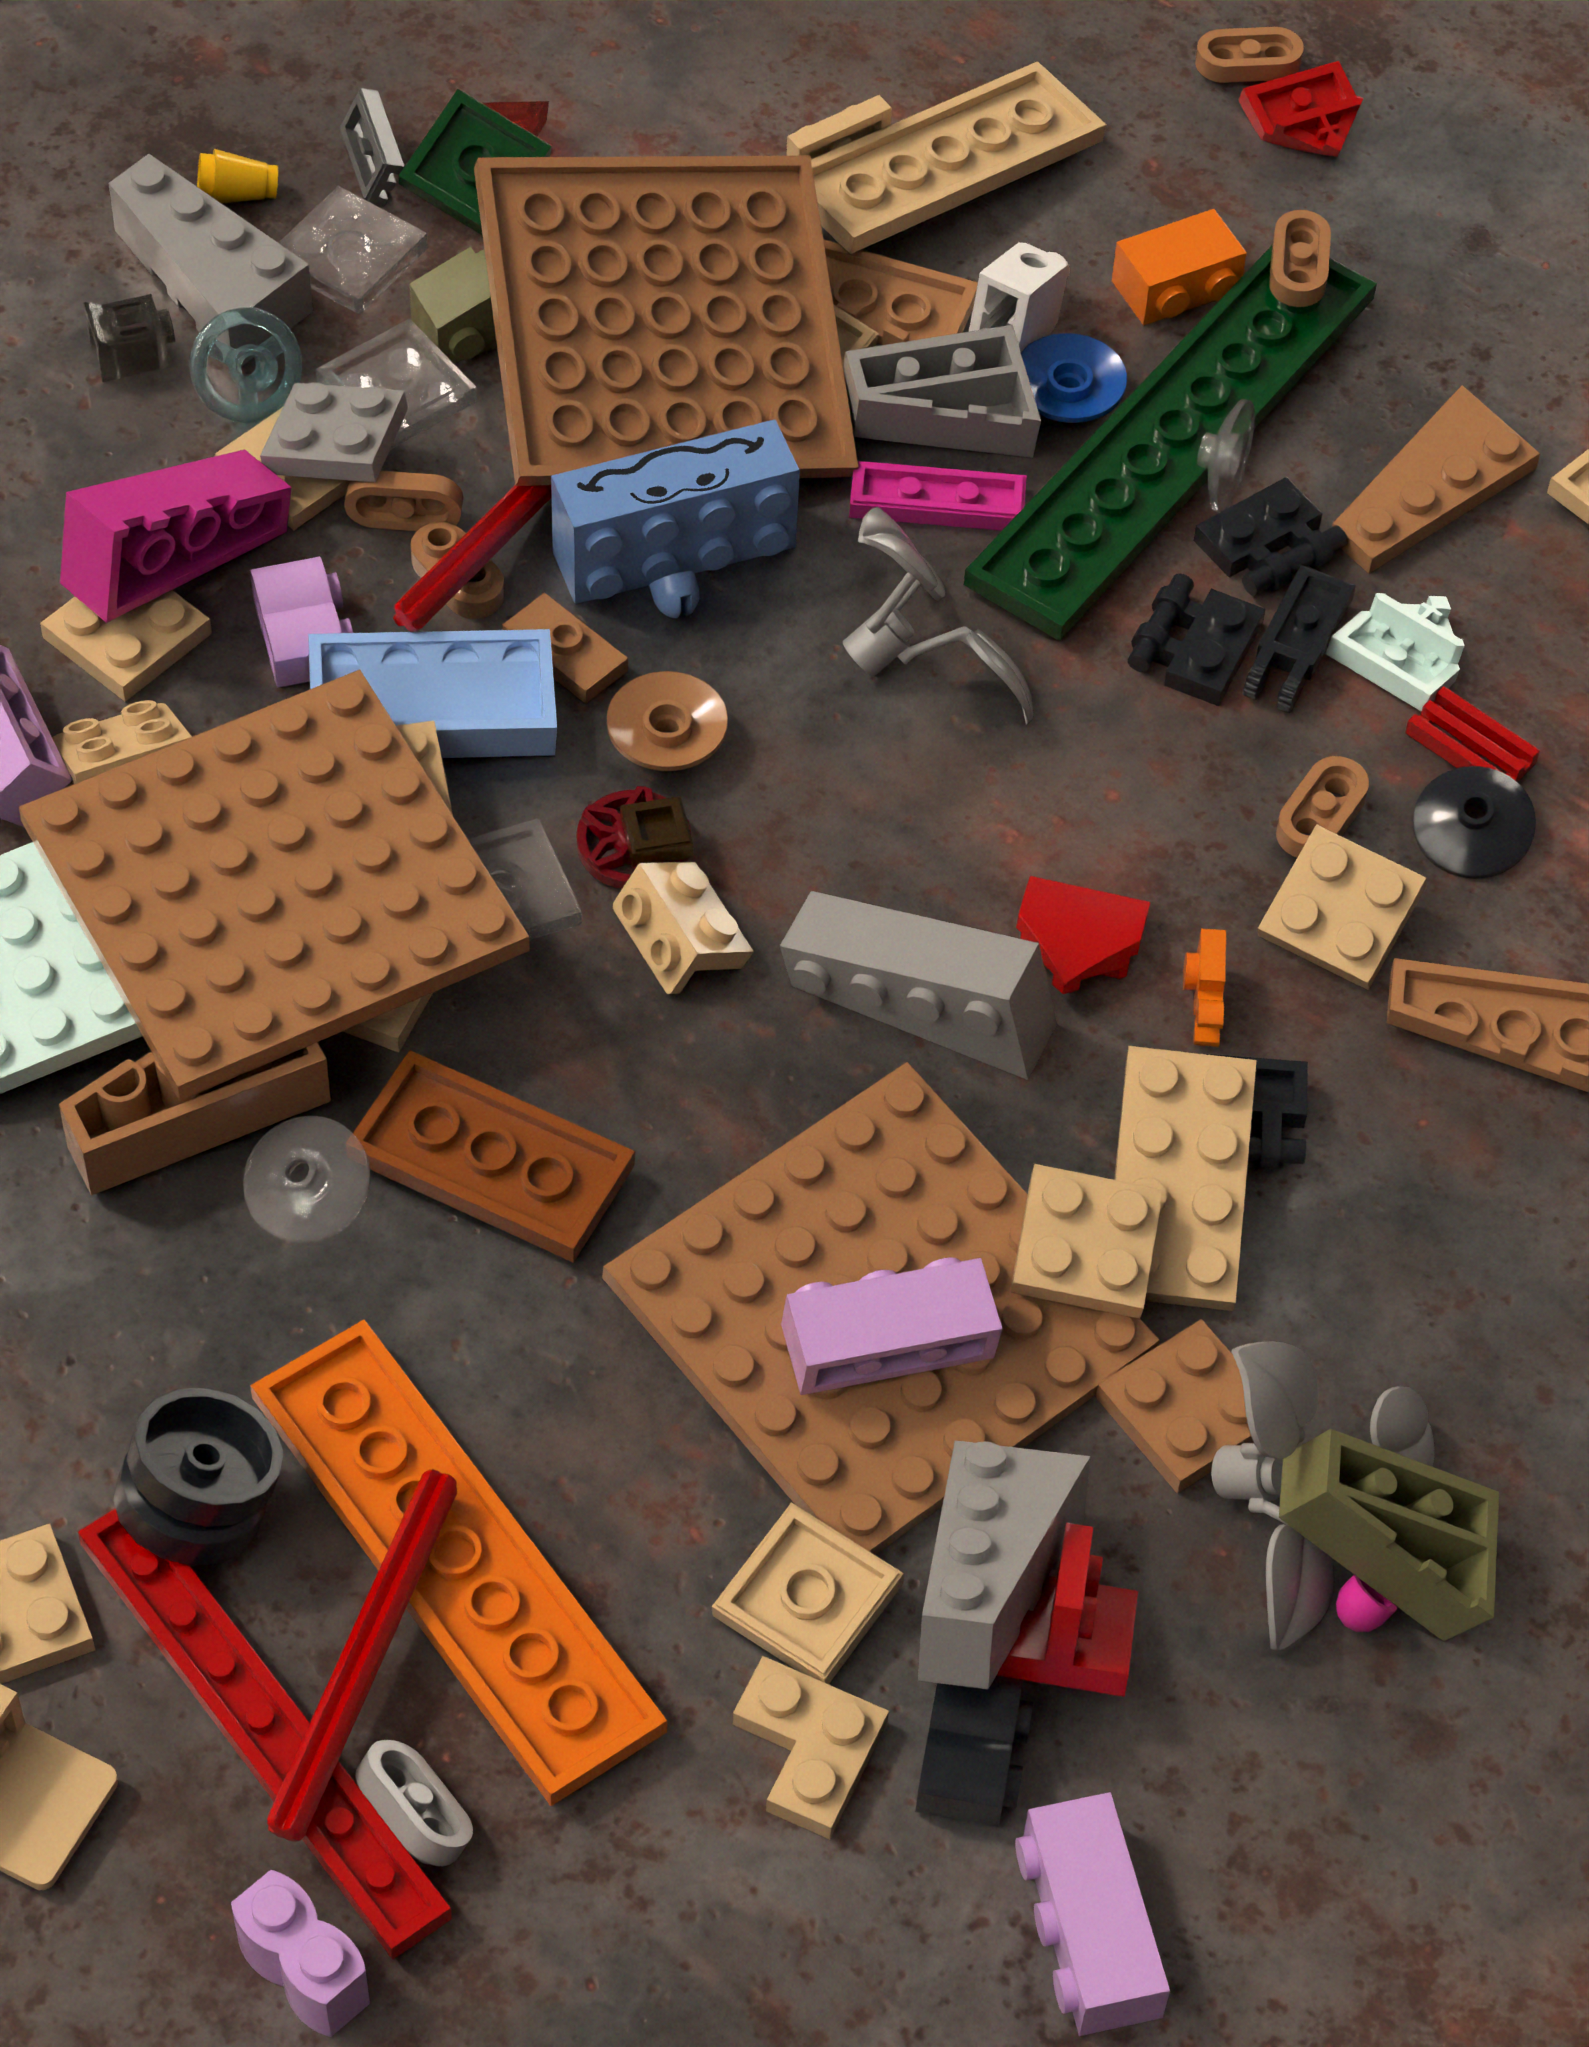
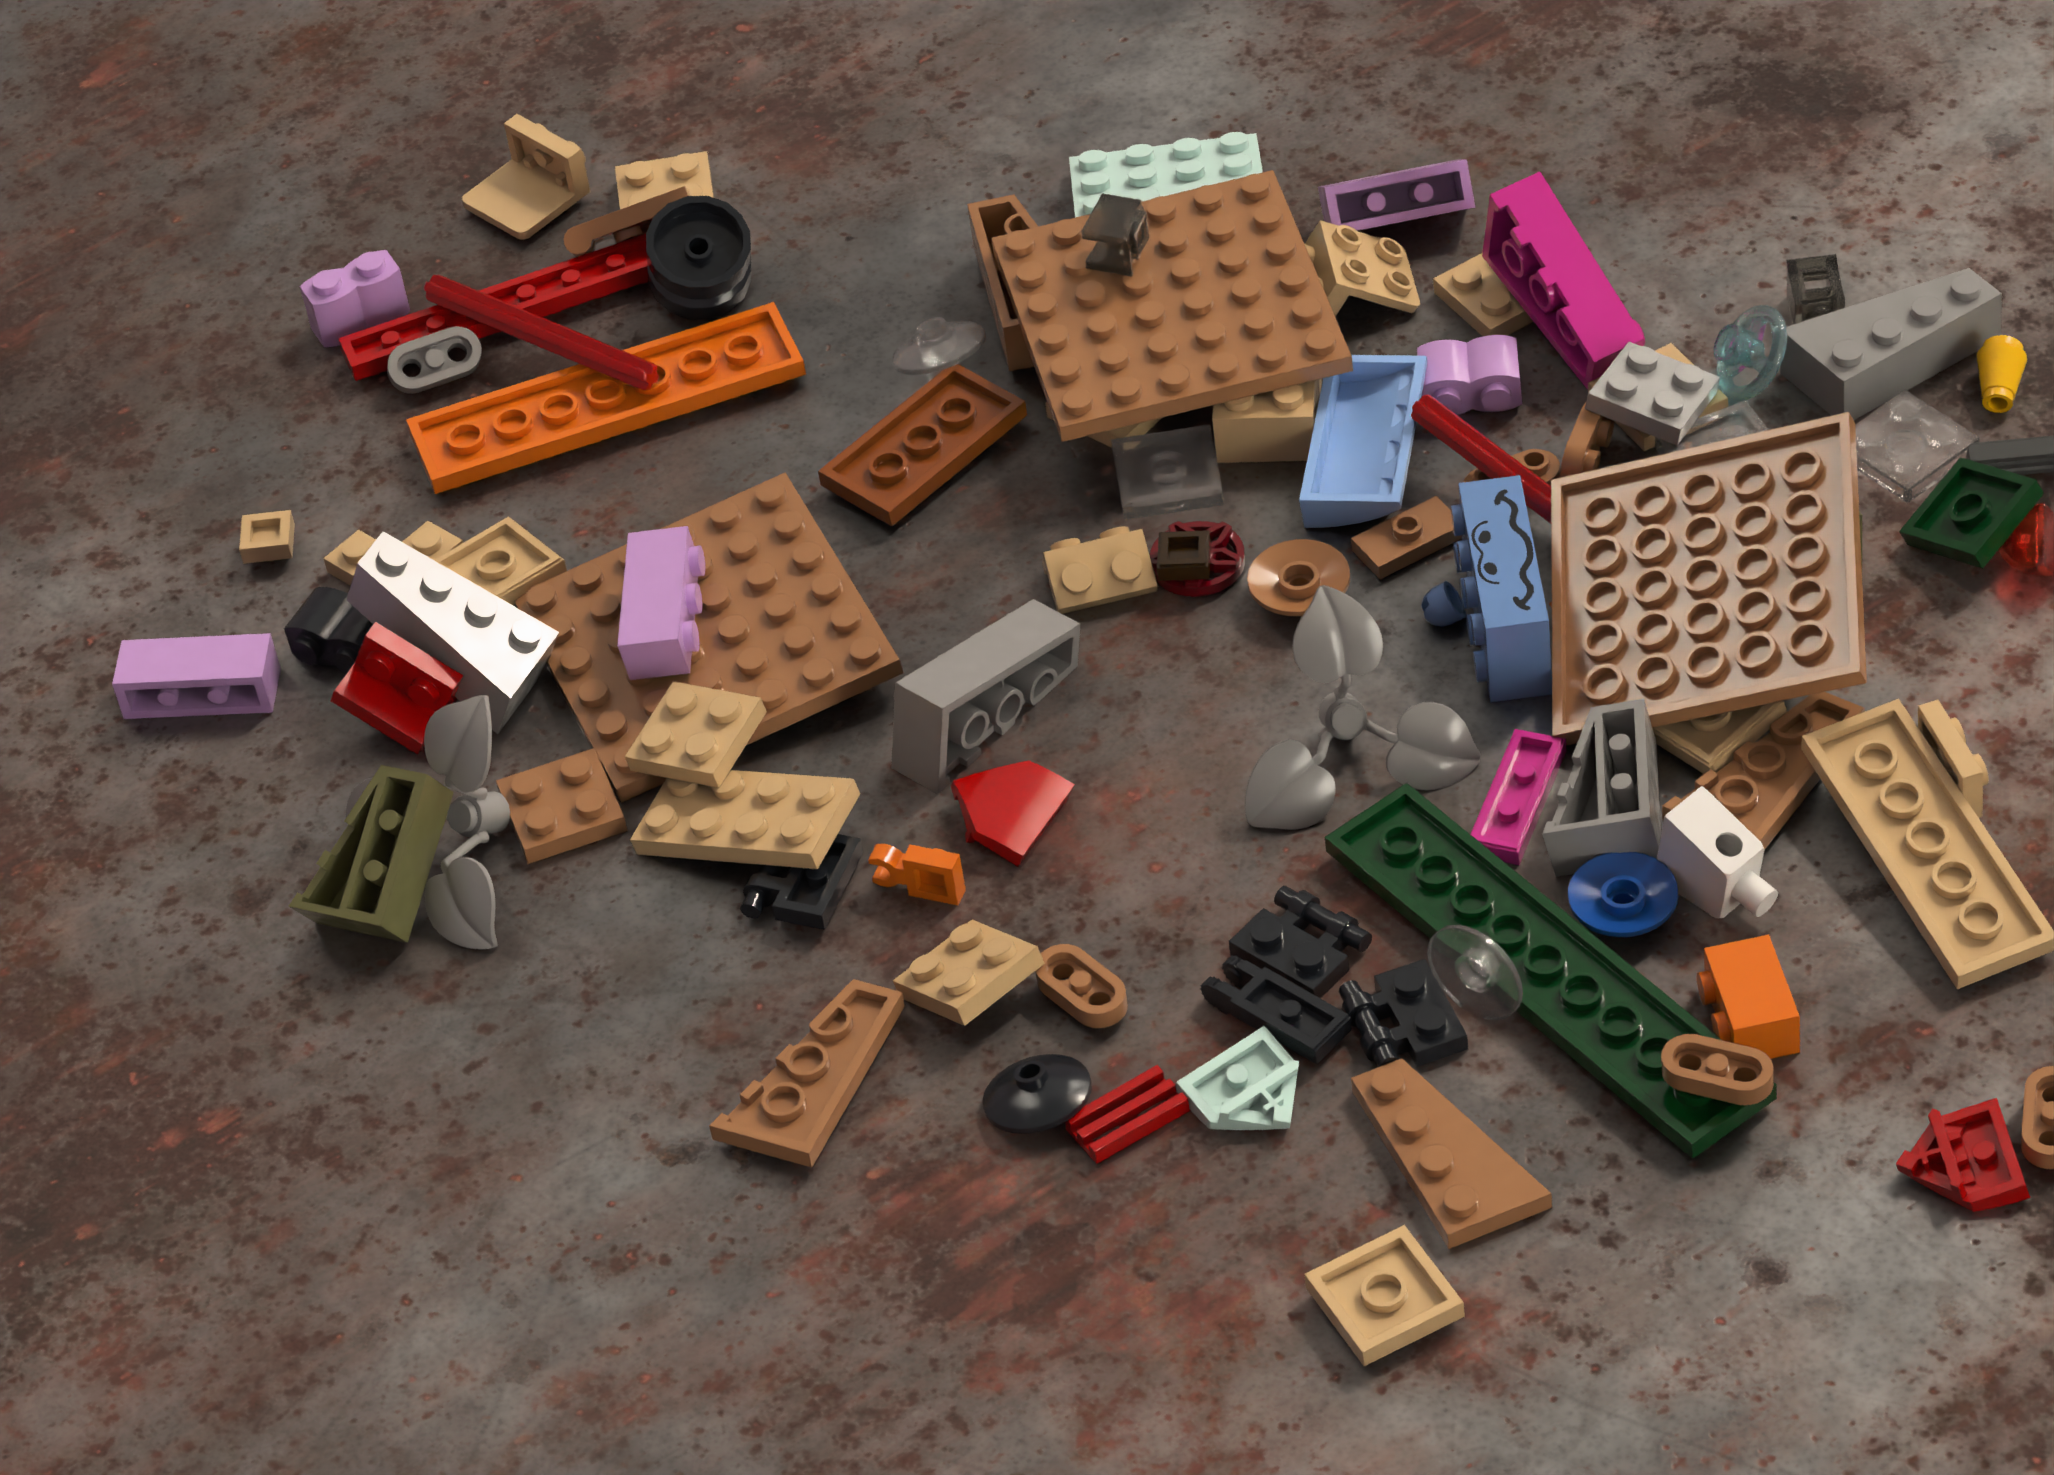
camera: 115 degrees right, 10 degrees down
none -> tan plate [239,510,295,564]
none -> medium nougat plate [564,186,690,257]
none -> clear smoke window [1081,193,1150,276]

